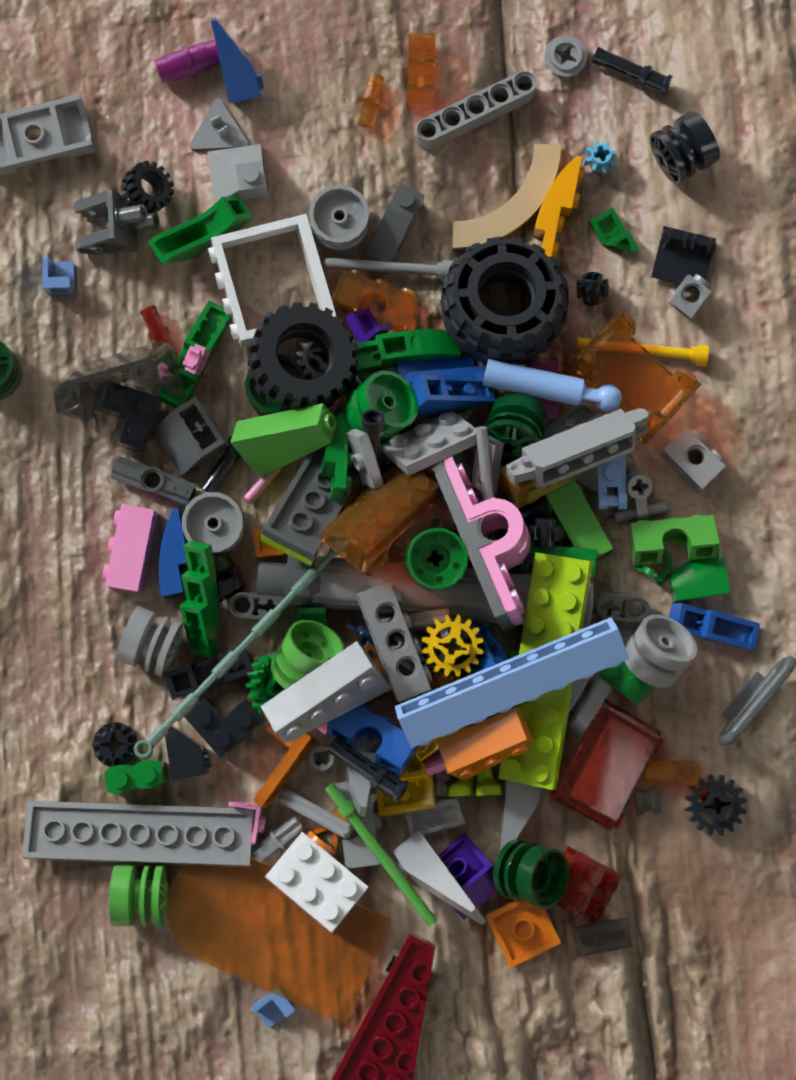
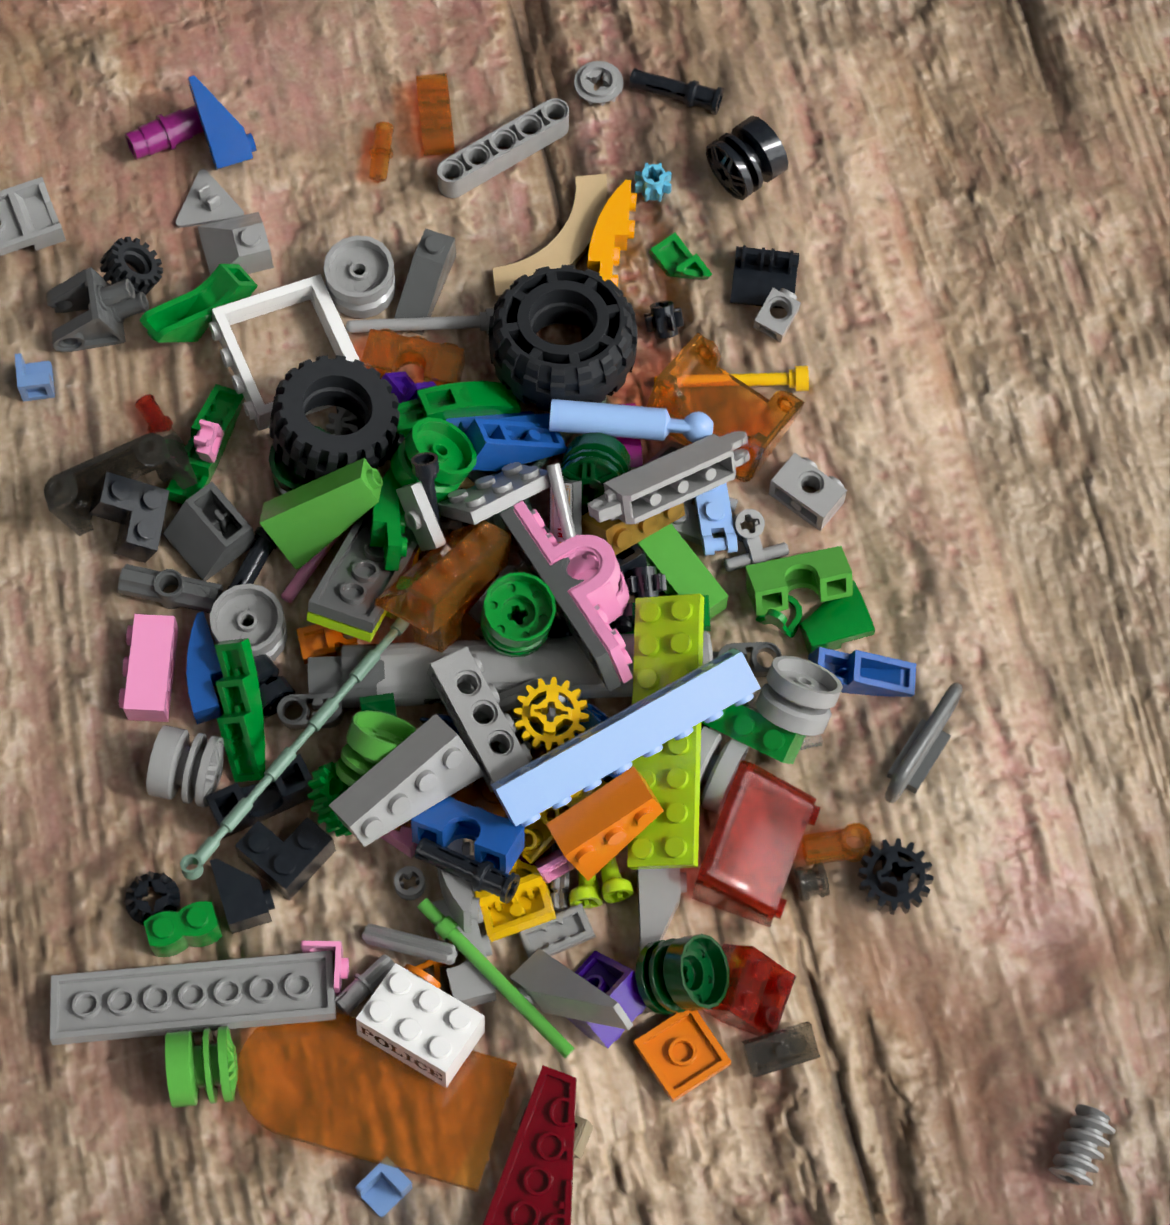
camera: 10 degrees left, 15 degrees down
orange piece [253,722,316,809] -> none

